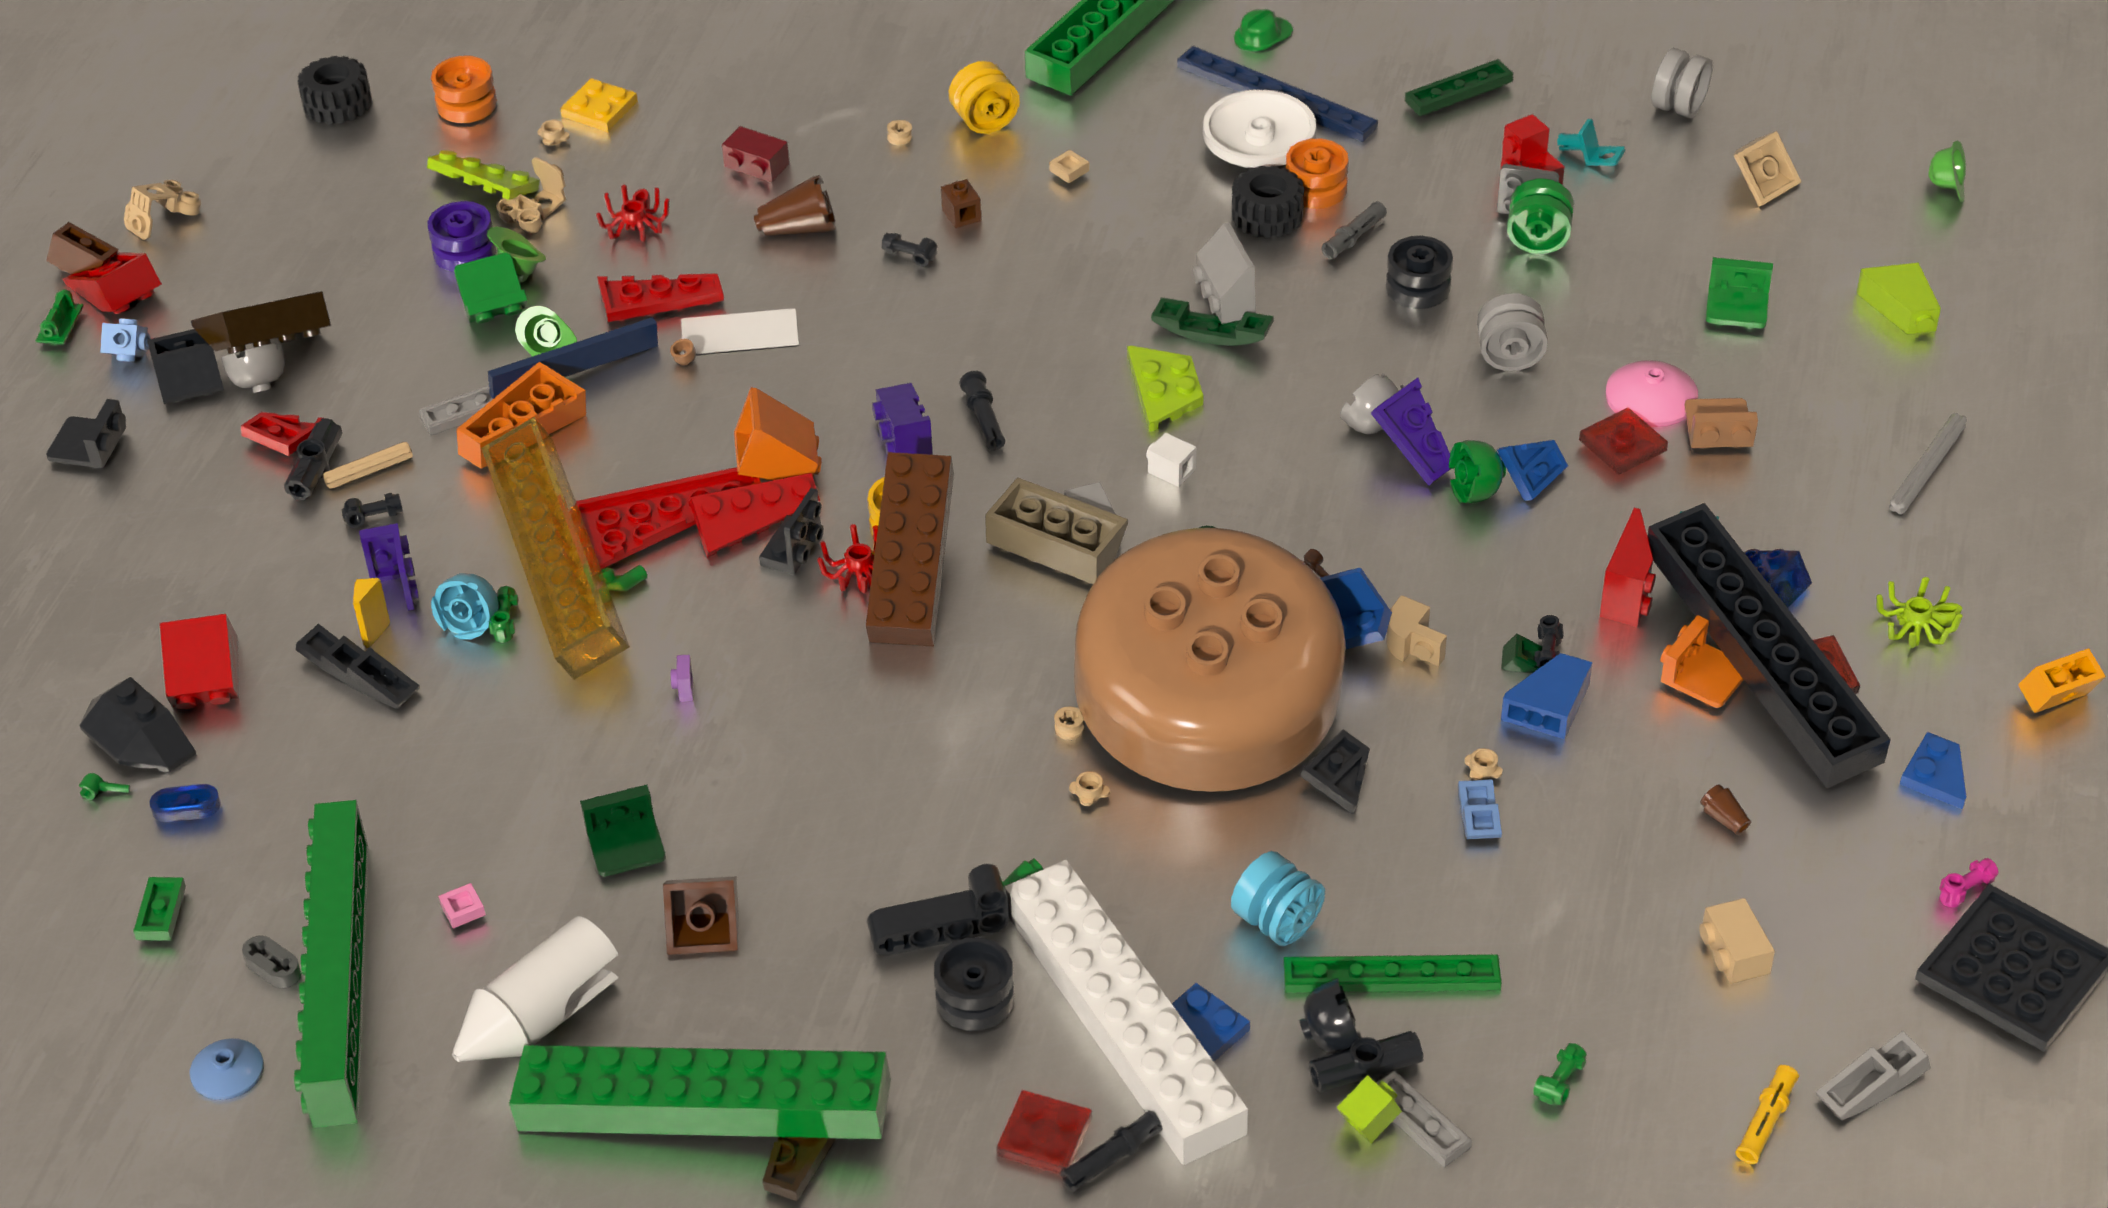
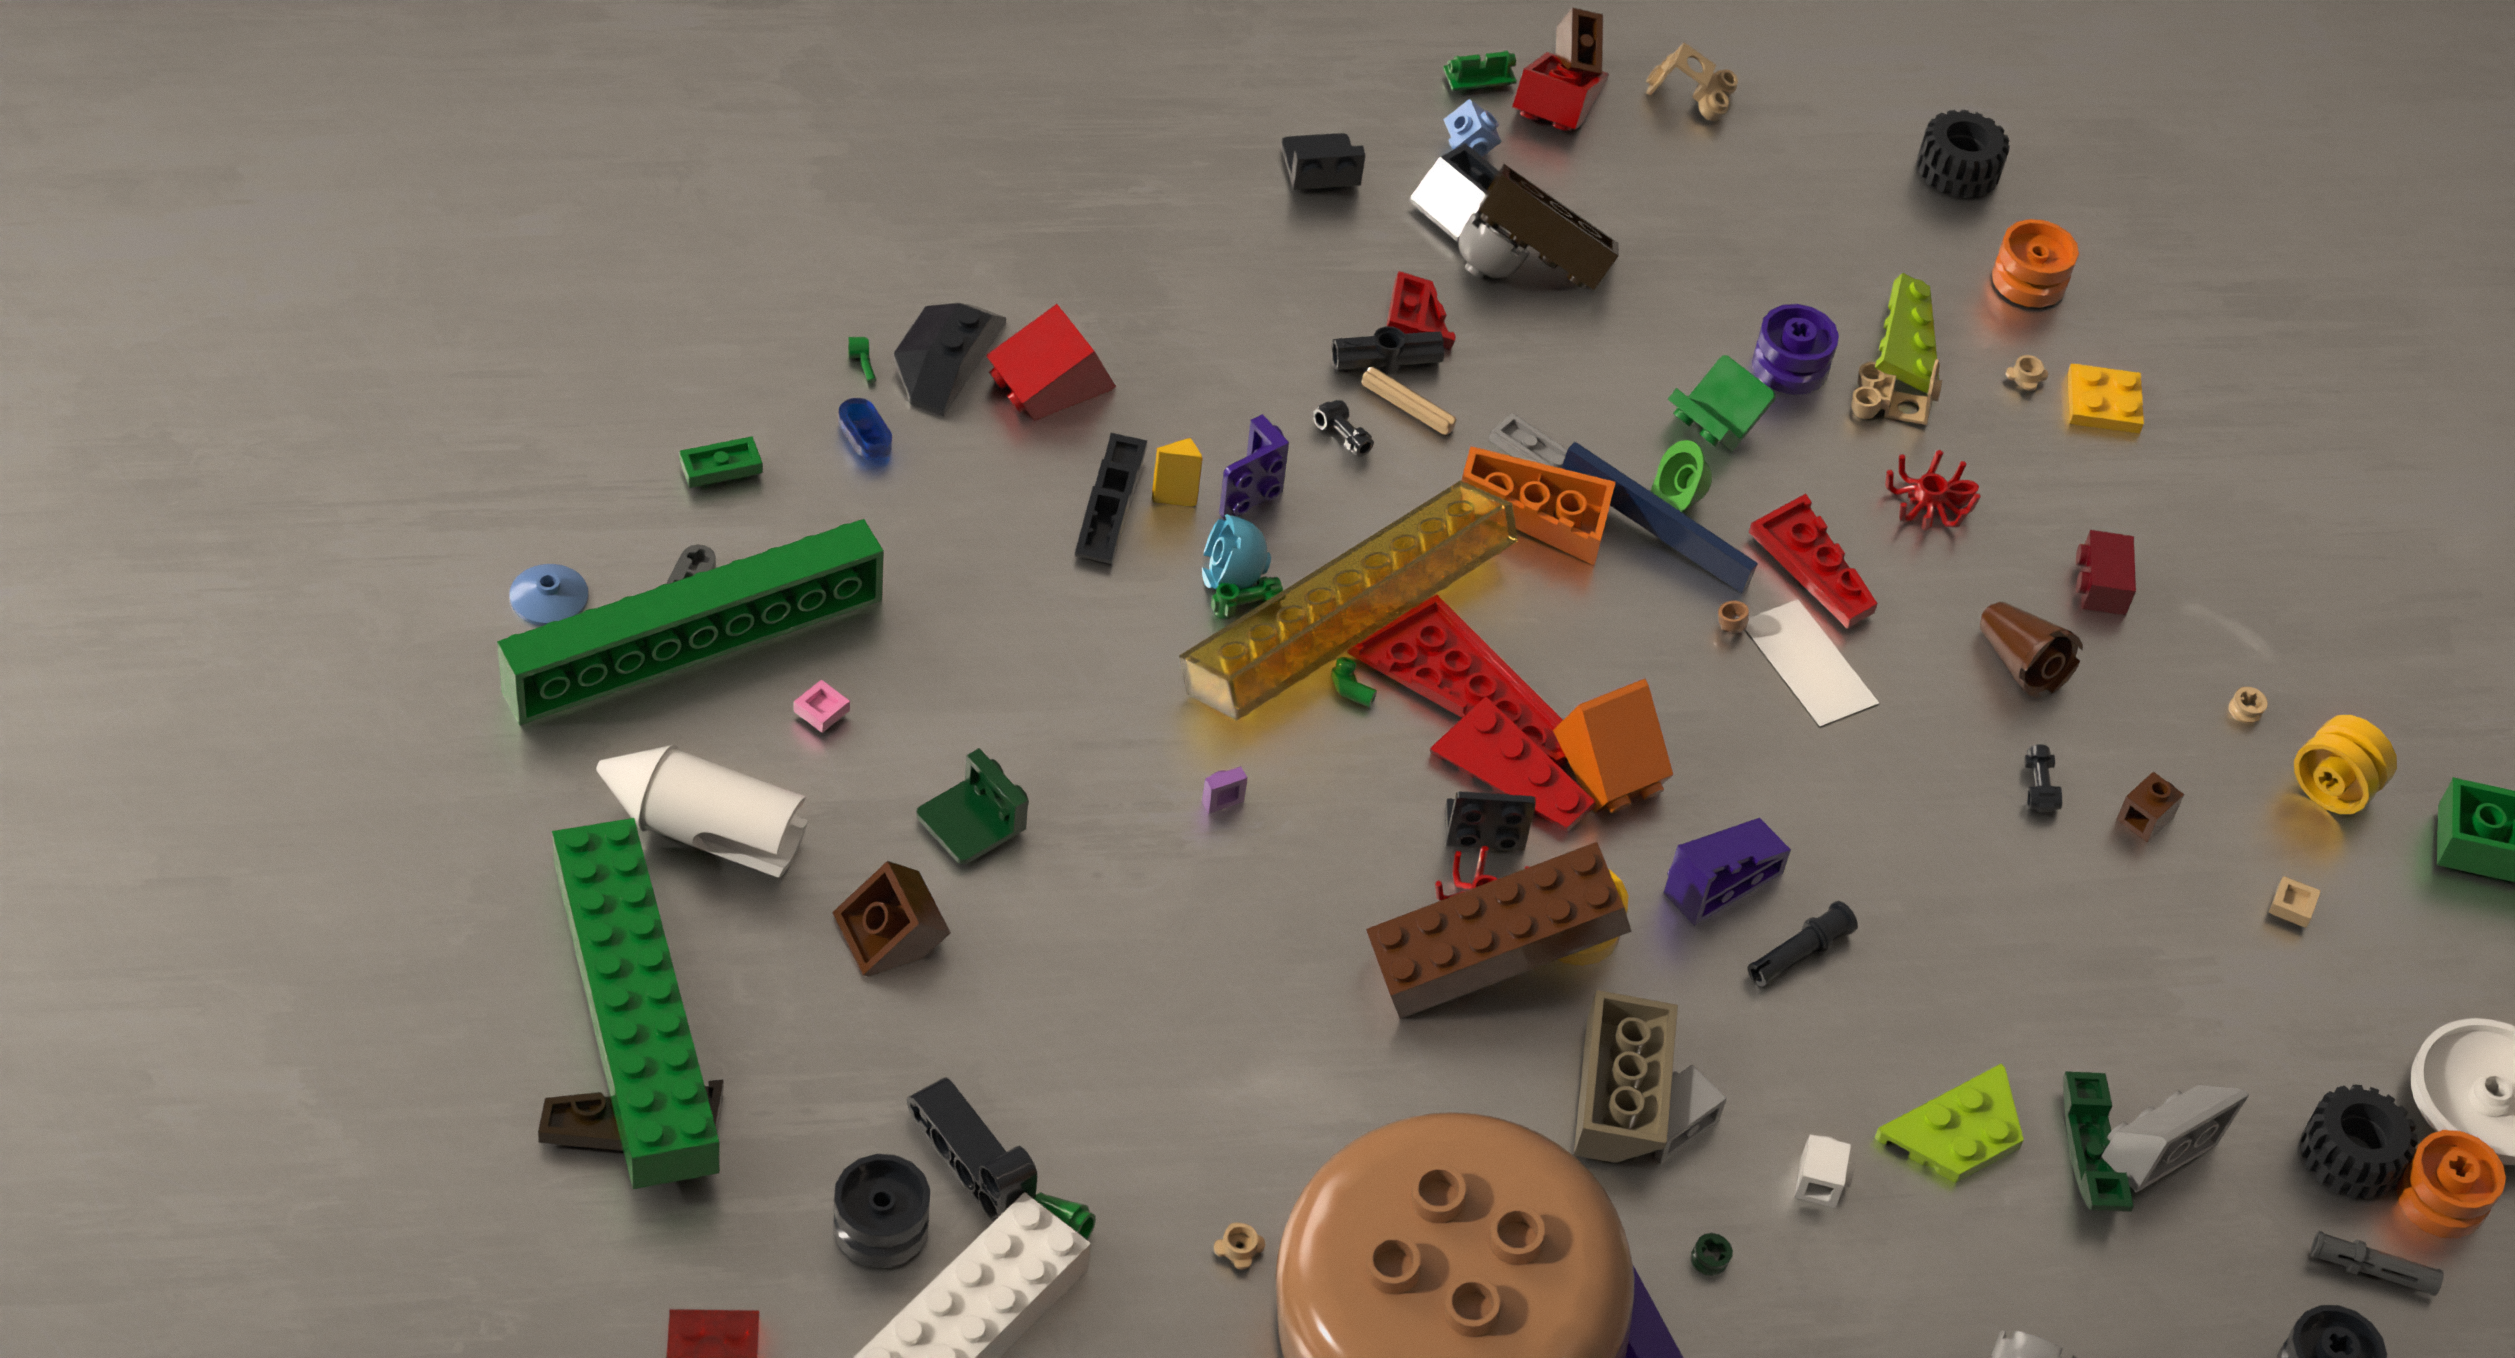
camera: 60 degrees right, 5 degrees up
bright green piece [487,227,546,282] -> none

